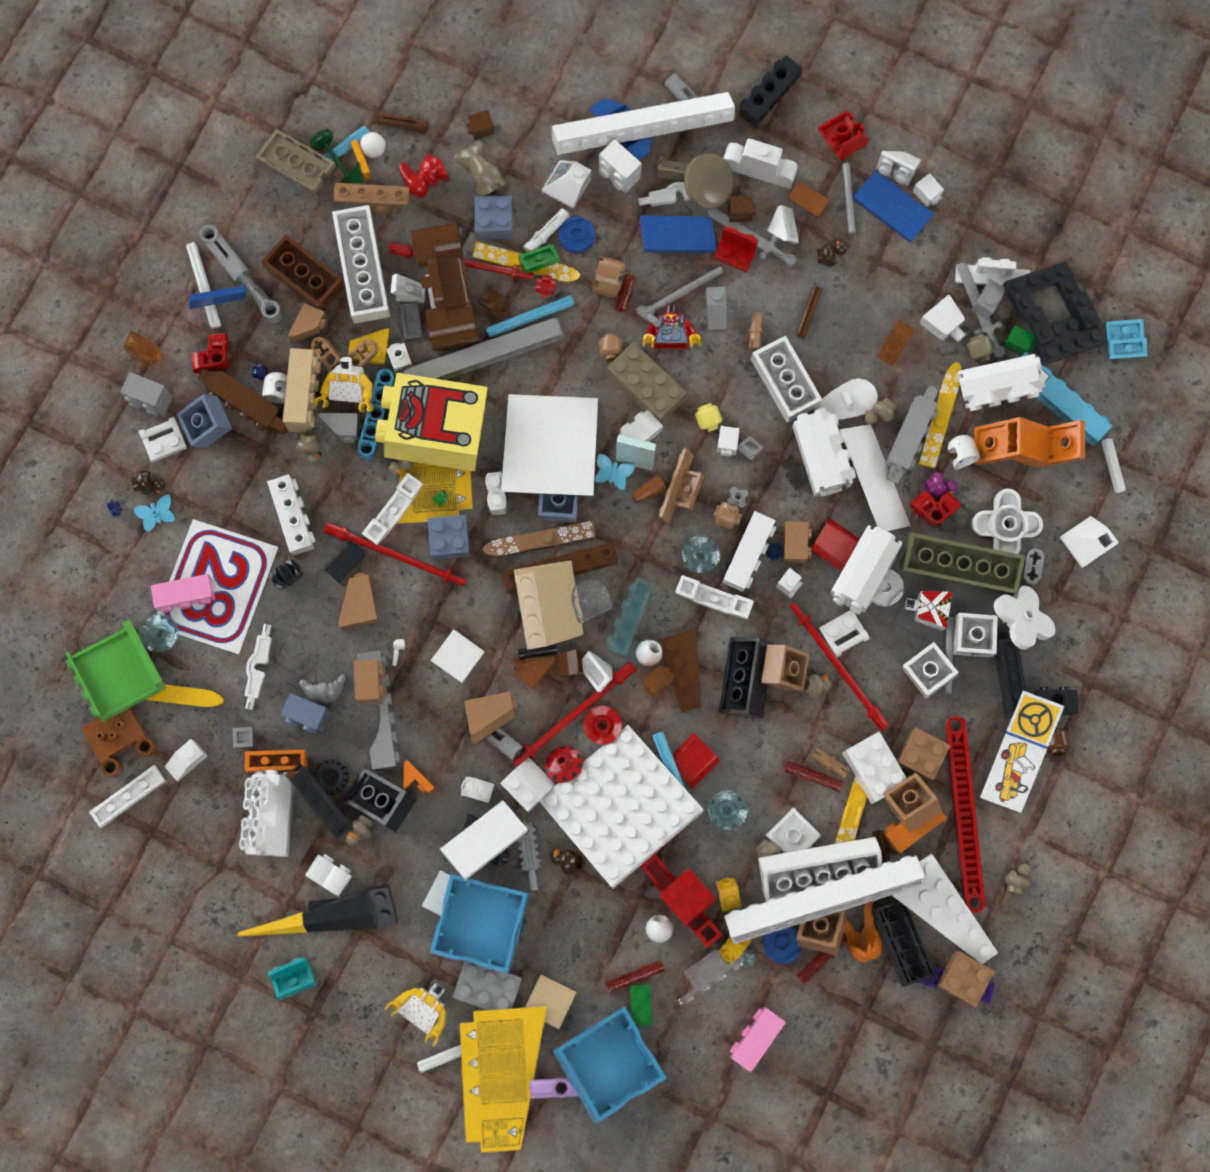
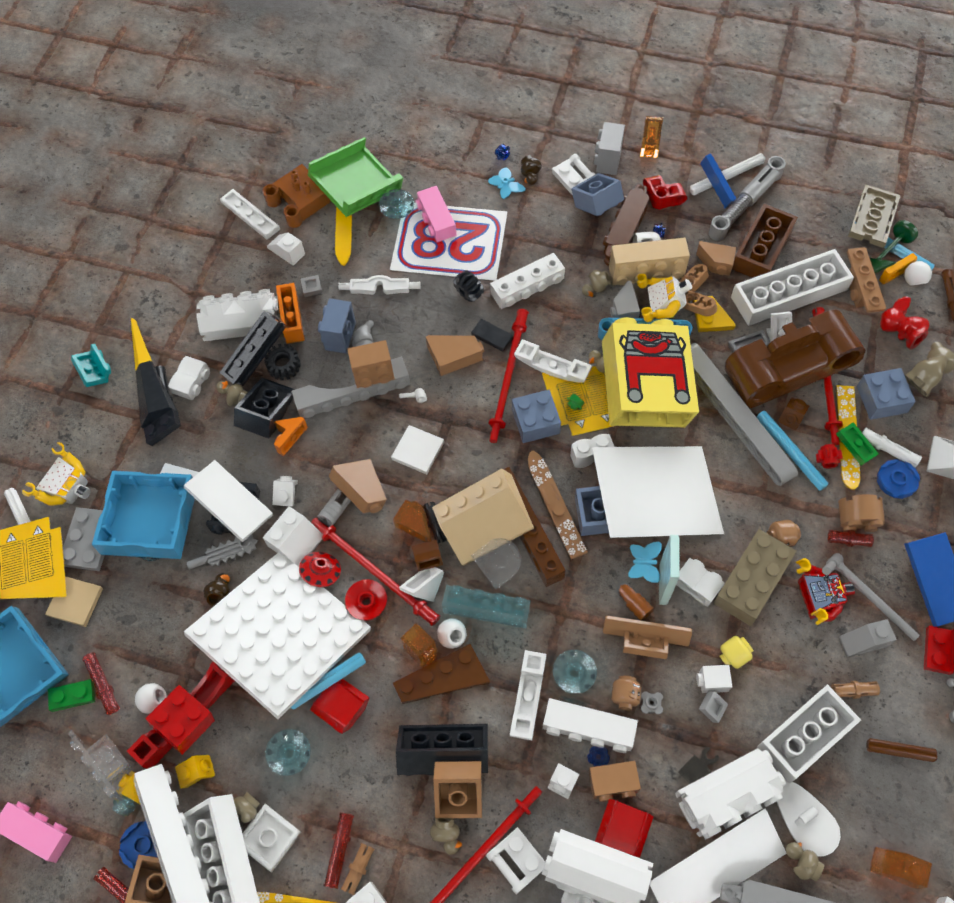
camera: 85 degrees right, 15 degrees down
white brick [387,343,413,374] -> none

